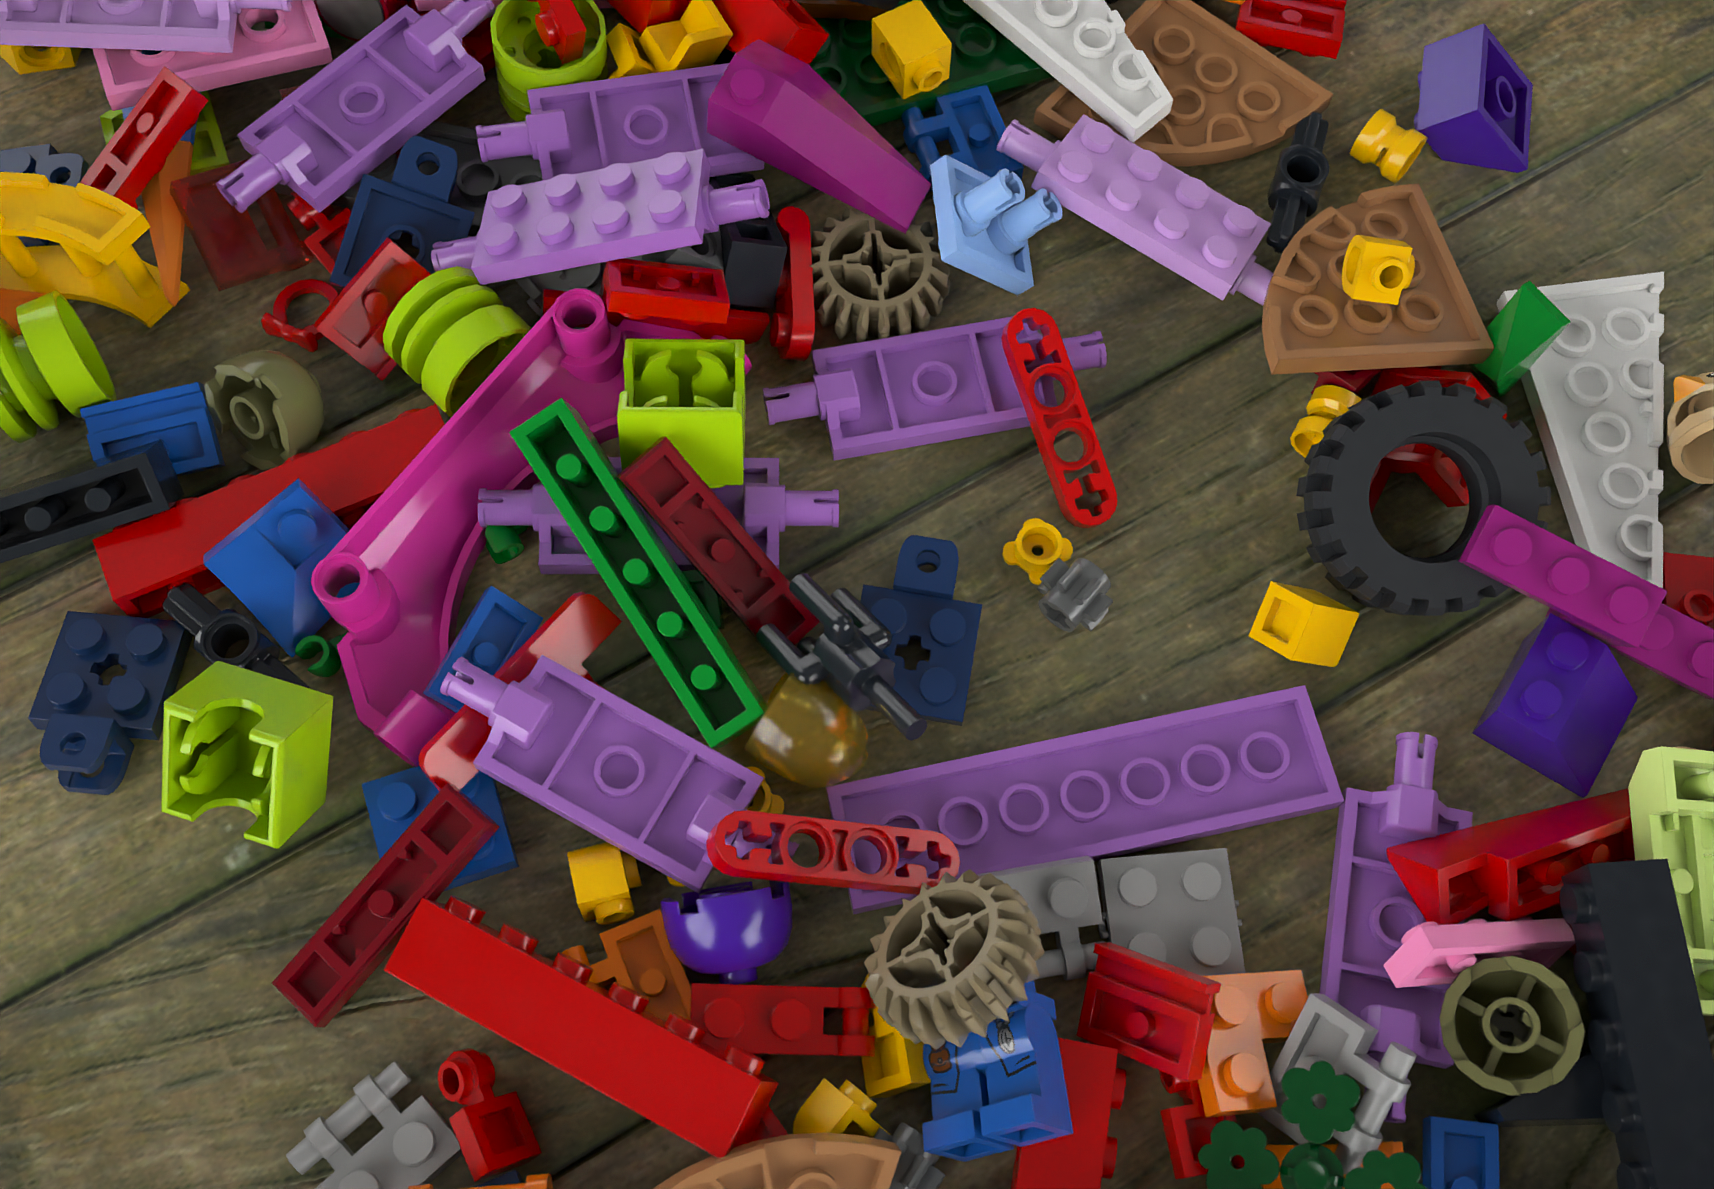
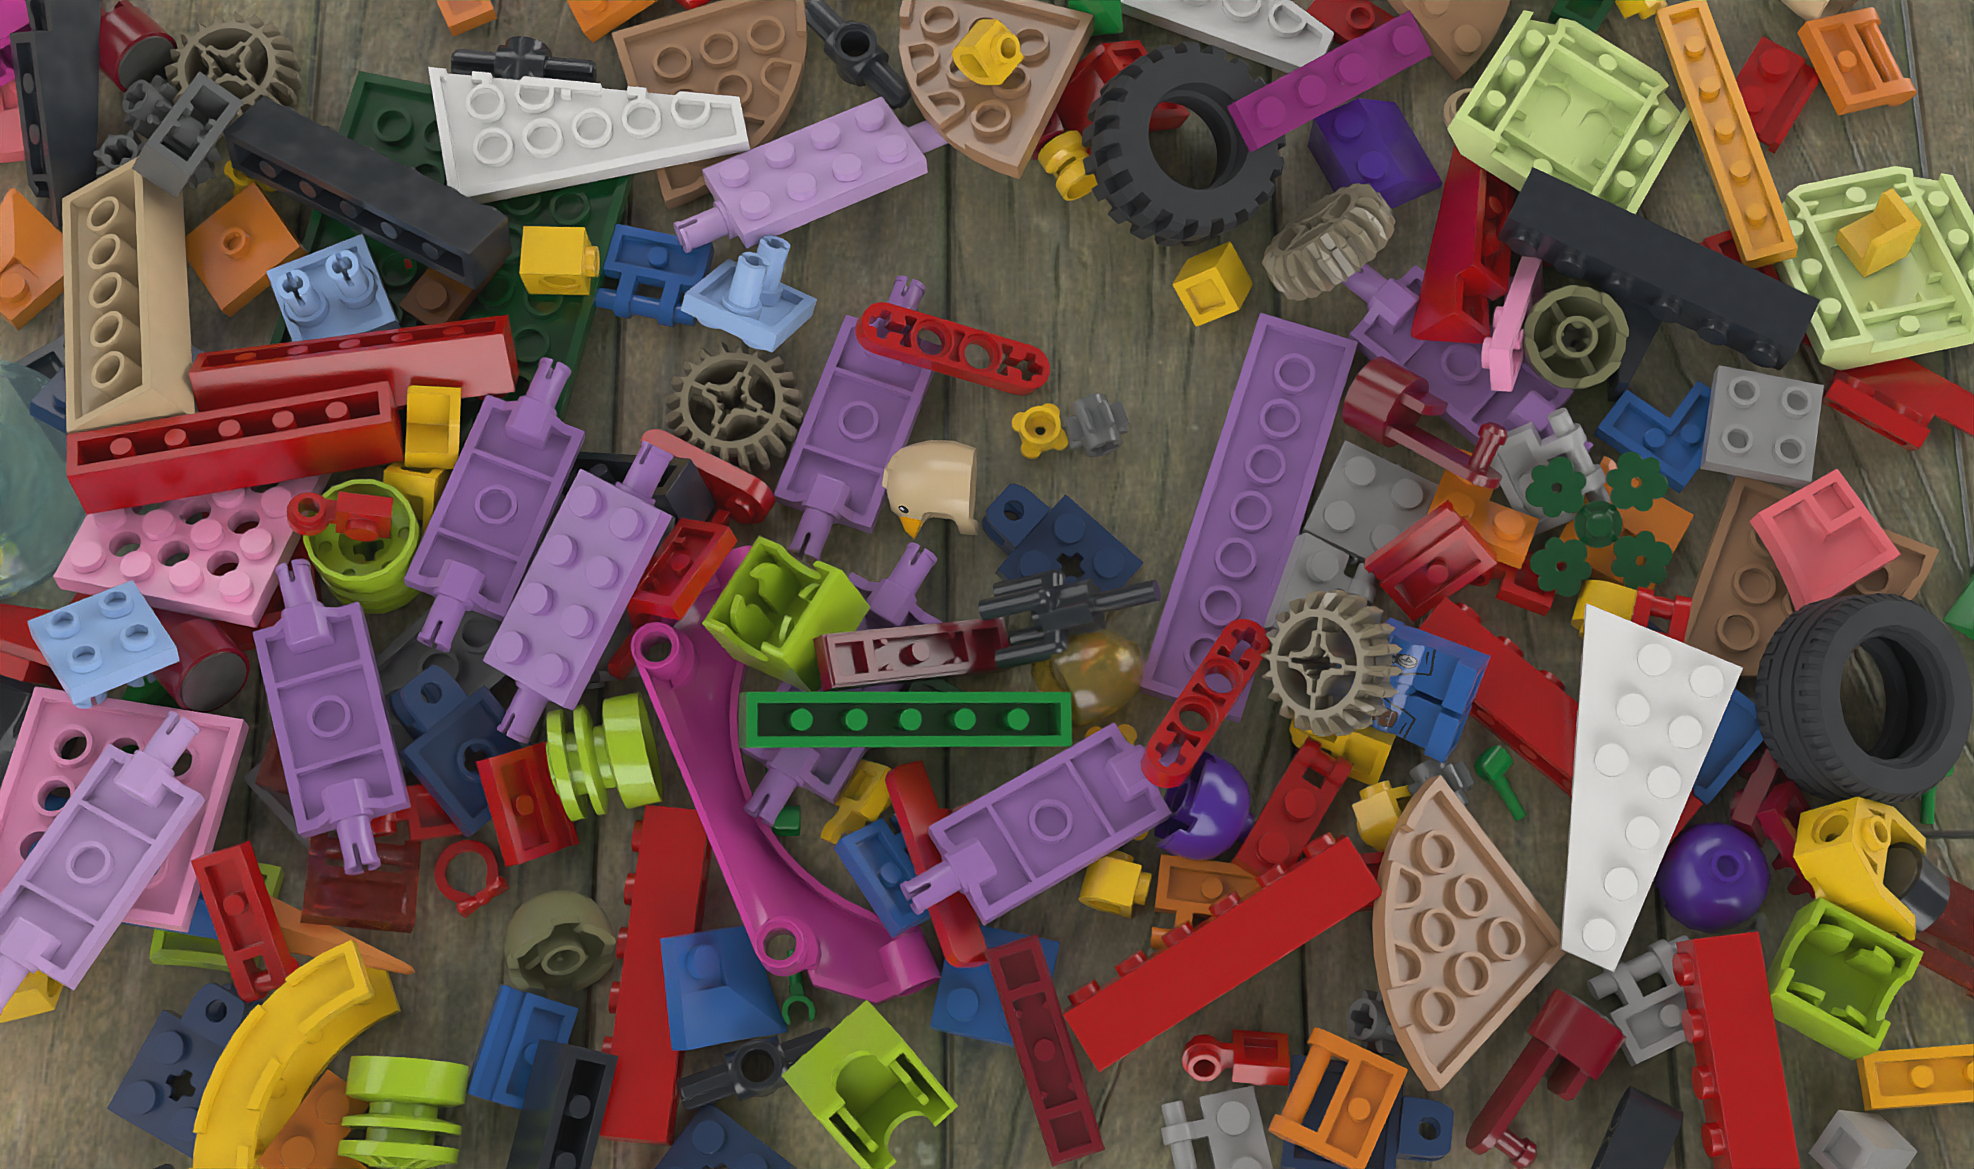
camera: 55 degrees left, 5 degrees up
magenta wedge [707,39,931,234] -> none
none -> yellow plate [820,759,892,845]
none -> tan piece [882,440,979,539]
none -> dark tan gear [1262,183,1396,301]
none -> dark red piece [1342,356,1508,489]

